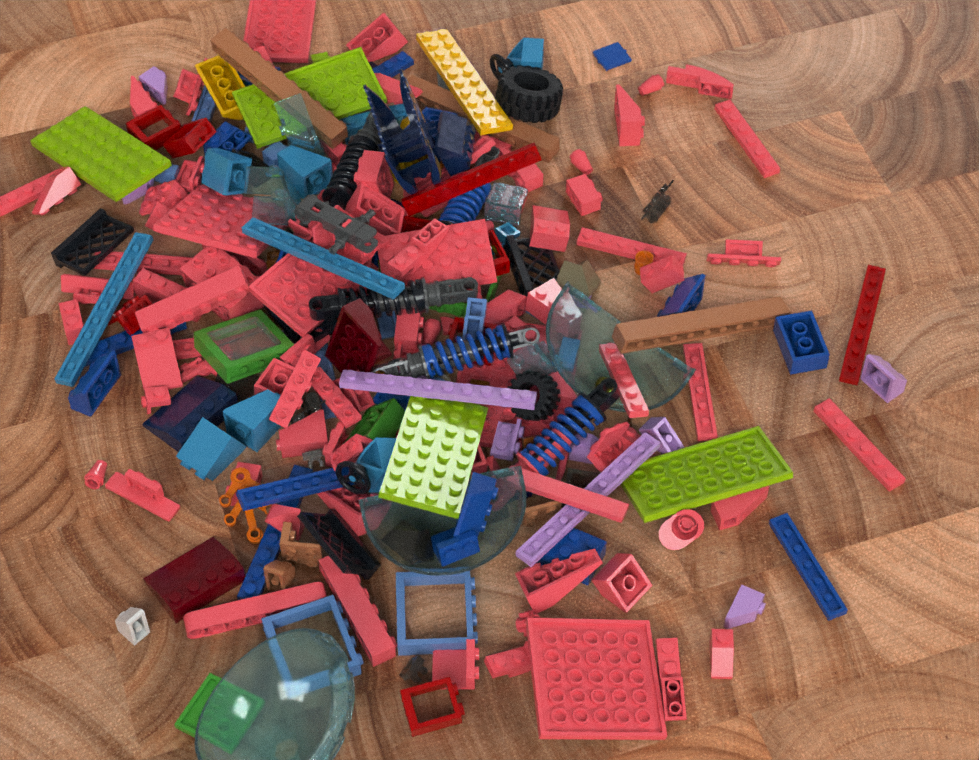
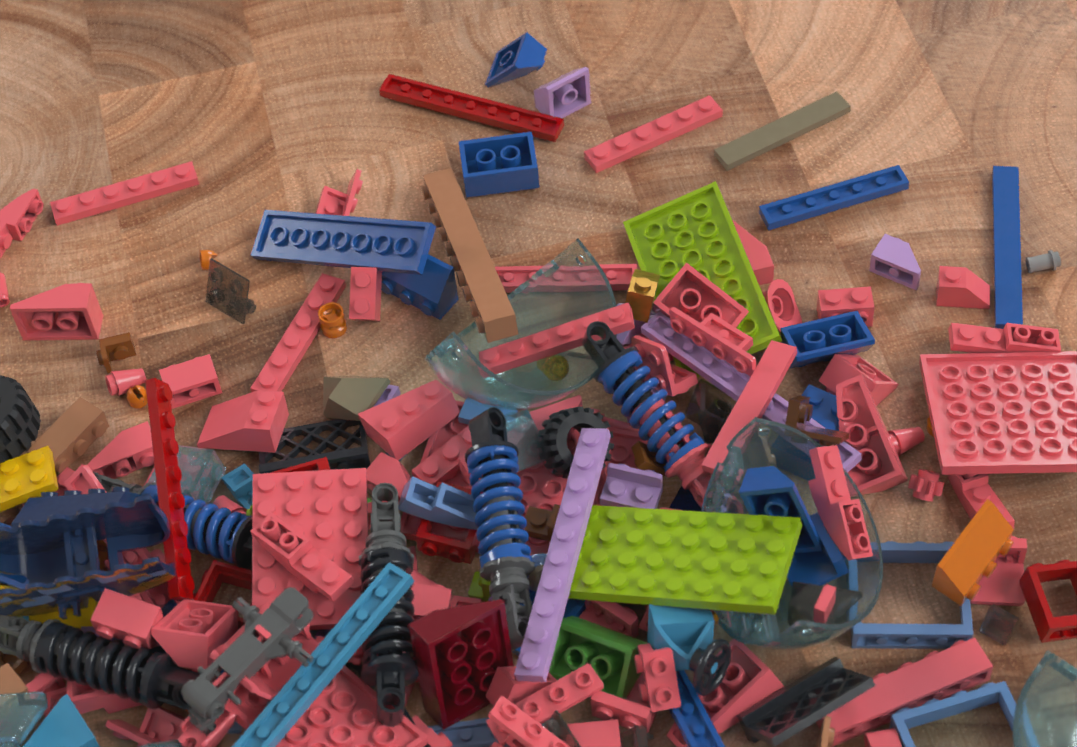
camera: 80 degrees left, 0 degrees up
none -> dark orange bracket [96,332,136,374]
none -> orange hinge [127,385,147,408]
none -> orange hinge [200,250,218,270]
none -> blue plate [250,210,436,275]
none -> blue slope [485,32,547,88]
none -> pearl gold slope [625,269,660,323]
none -> coral slope [652,262,749,328]
none -> coral bracket [669,307,756,377]
none -> dark tan tile [714,92,851,171]
none -> blue slope [781,311,875,368]
none -> reddish brown bracket [784,395,849,446]
none -> coral slope [808,445,873,561]
none -> coral tile [813,584,836,627]
none -> coral brick [817,286,874,327]
none -> coral cone [887,427,925,456]
none -> orange slope [932,499,1014,606]
none -> blue tile [992,166,1023,329]
none -> light grey pin [1025,250,1061,274]

